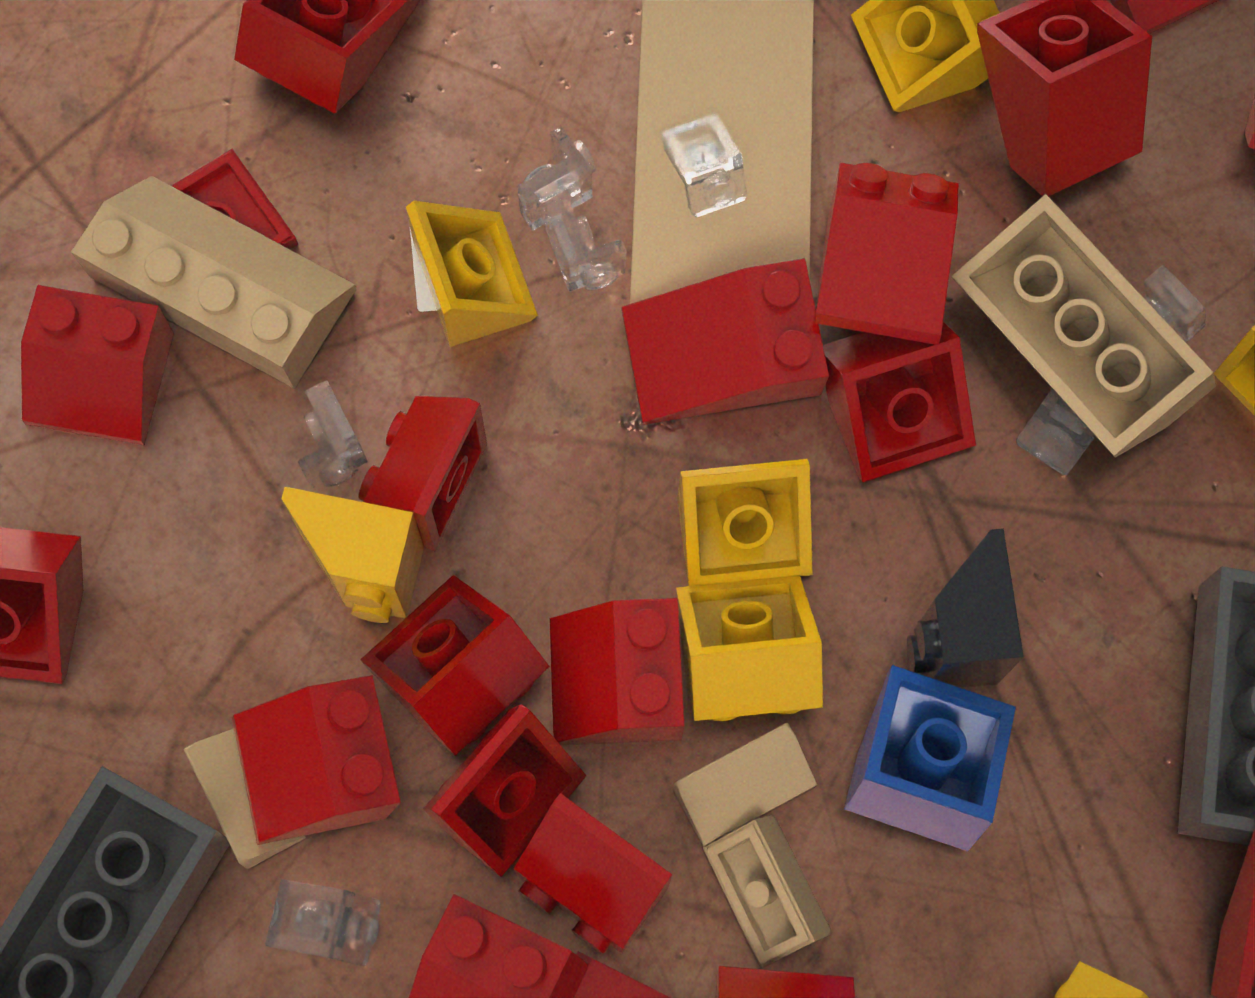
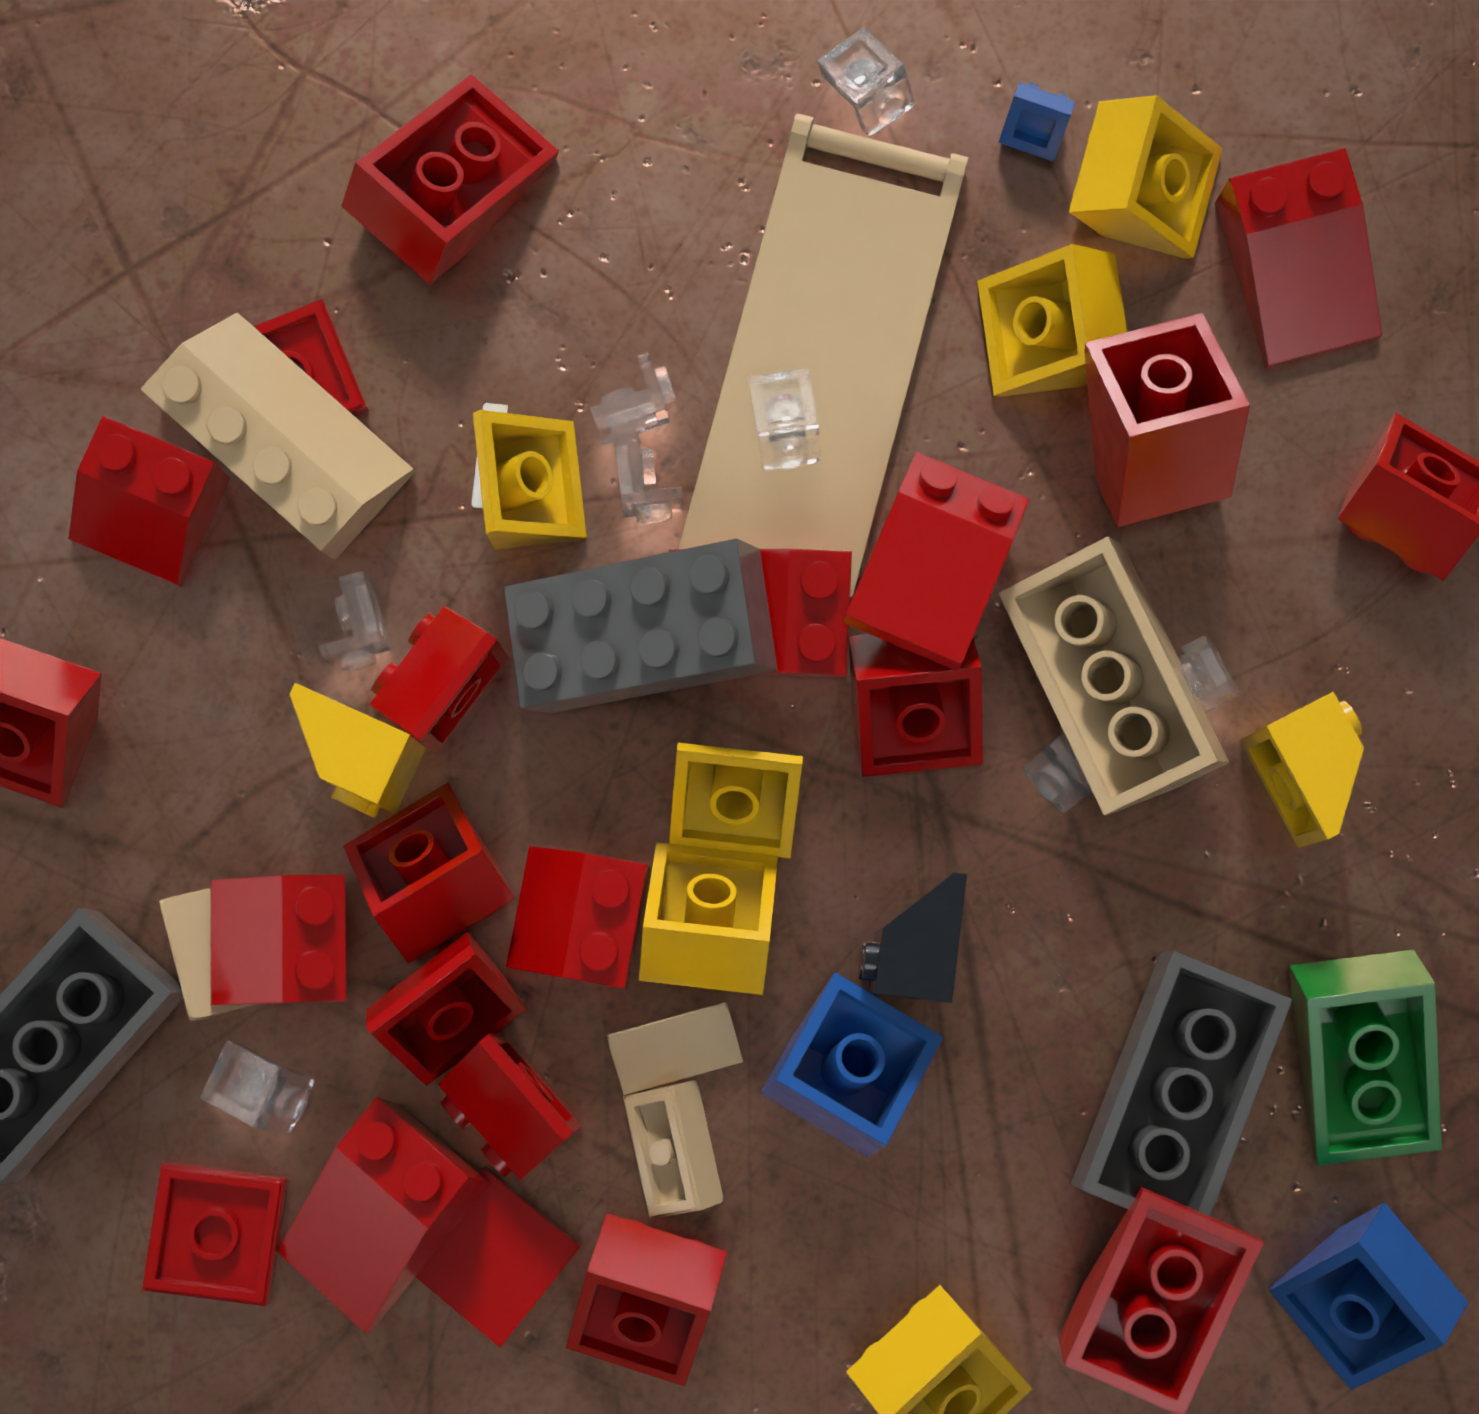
camera: 15 degrees right, 10 degrees up
none -> dark grey brick [504,538,778,714]

